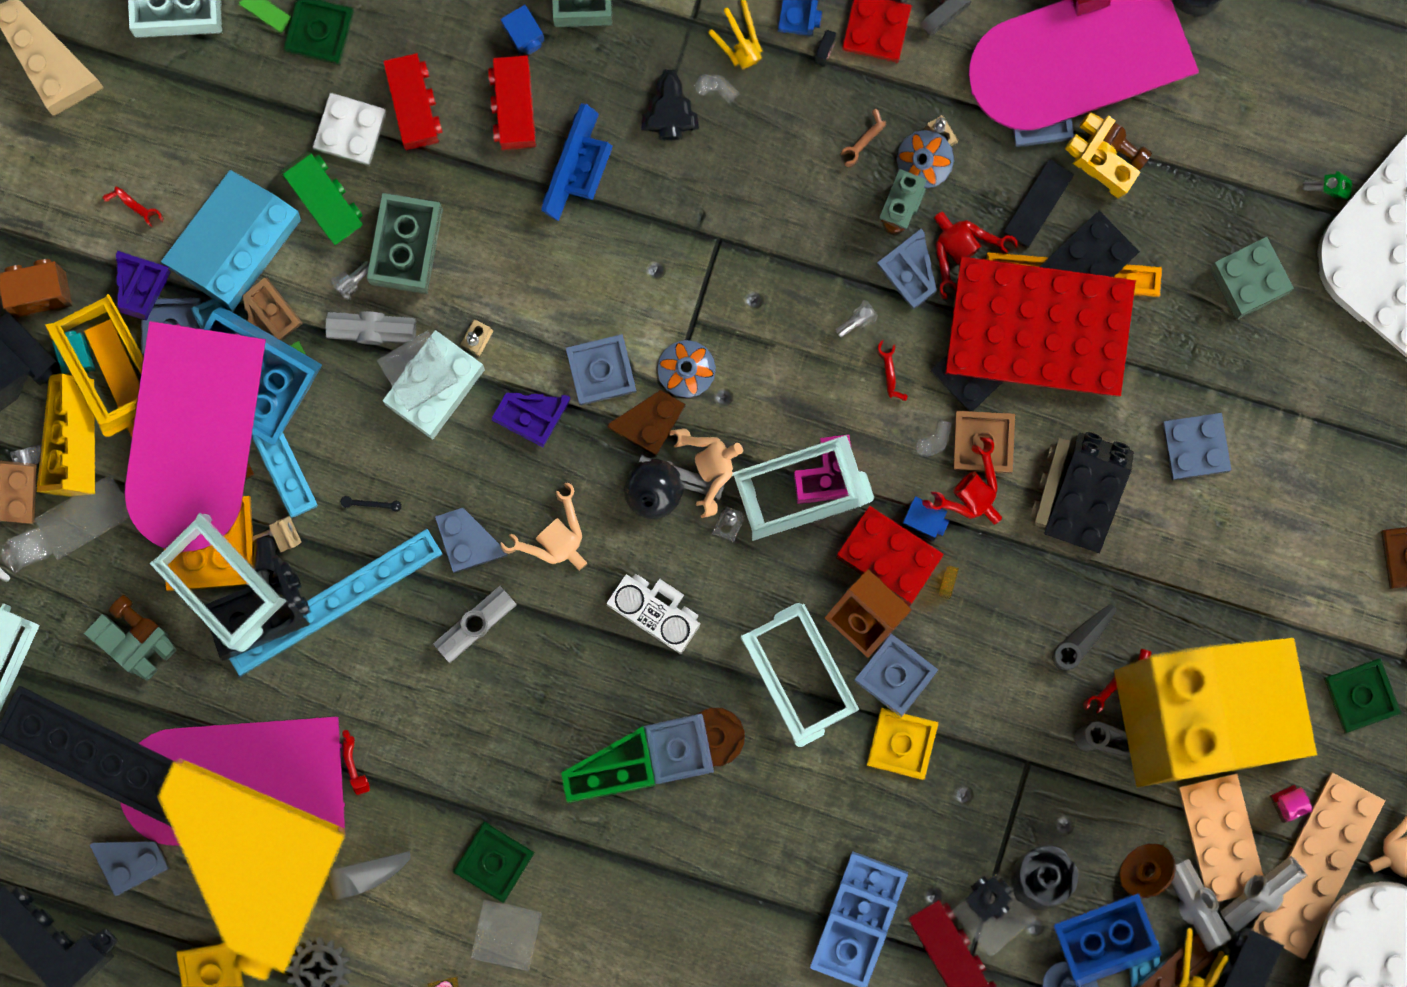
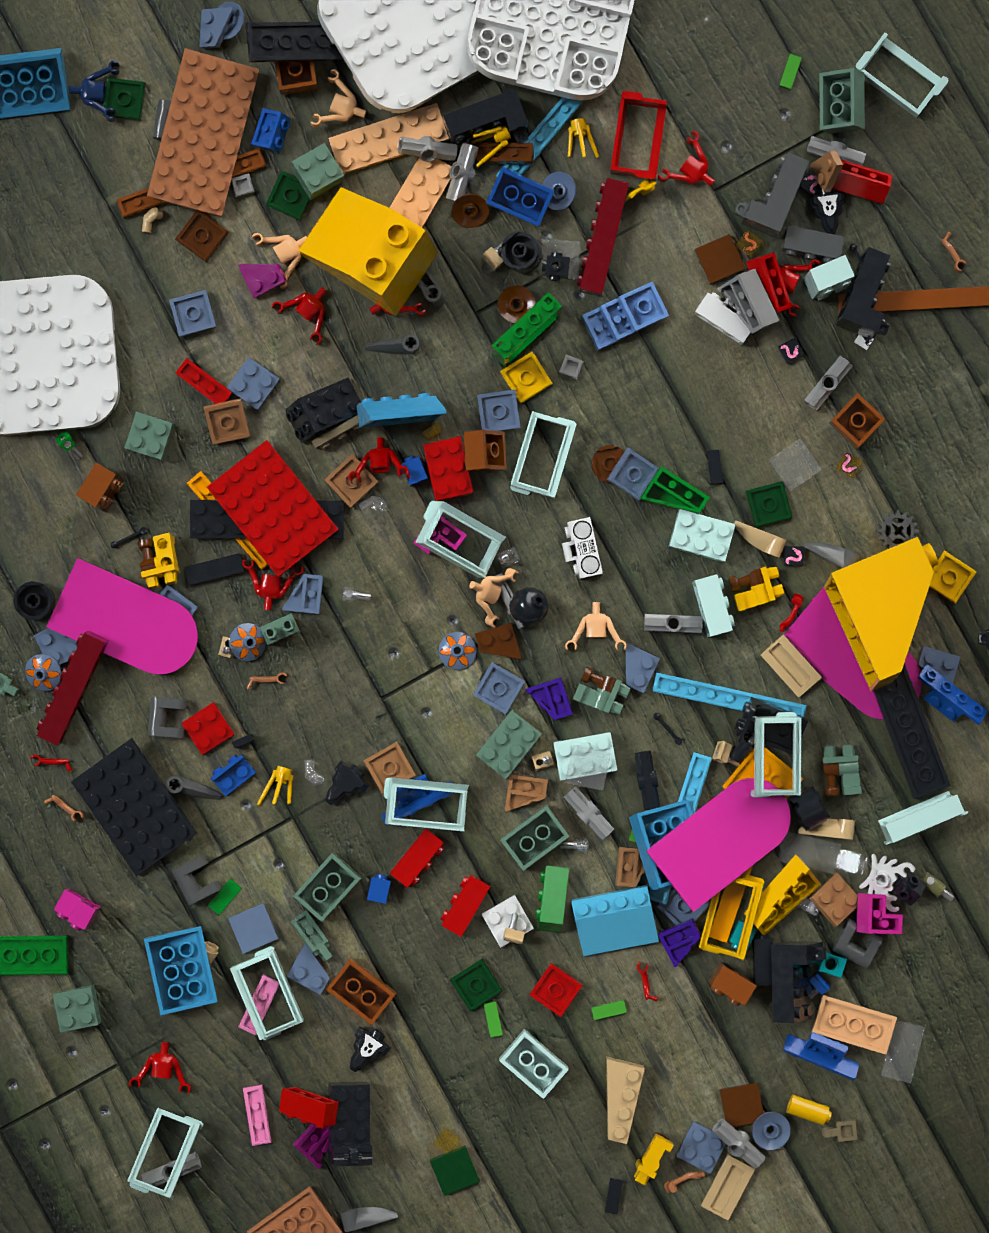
camera: 135 degrees left, 5 degrees up
red piece [877,340,908,401] -> none
dark pink leg [1270,784,1312,823] -> none
none -> dark orange brick [76,462,124,511]
none -> black hinge [111,527,148,549]
none -> sand blue plate [169,290,217,337]
none -> red plate [175,358,233,404]
none -> medium nougat plate [204,399,250,444]
none -> magenta wing [238,264,287,298]
none -> light nougat piece [252,233,307,289]
none -> red piece [272,287,327,345]
none -> sand green brick [291,143,344,200]
none -> dark azure slope [357,393,446,428]
none -> medium nougat plate [363,742,416,794]
none -> light aqua piece [384,778,469,831]
none -> sand green brick [476,710,541,779]
none -> tan piece [482,242,504,271]
none -> green window [492,292,562,368]
none -> reddish brown dish [497,285,535,323]
none -> tan piece [503,913,525,944]
none -> medium nougat wing [505,774,548,811]
none -> red plate [529,963,583,1017]
none -> light grey tile [559,355,584,380]
none -> sand green hips [573,667,630,714]
none -> bright green piece [591,1000,627,1020]
none -> black piece [635,750,660,810]
none -> light aqua brick [668,509,735,563]
none -> light aqua brick [692,575,735,637]
none -> black piece [706,450,723,484]
none -> yellow hips [728,567,784,612]
none -> tan piece [734,520,786,558]
none -> tan piece [760,635,822,698]
none -> black tile [784,546,804,566]
none -> black brick [789,786,830,831]
none -> tan piece [798,819,855,840]
none -> blue bracket [917,665,987,725]

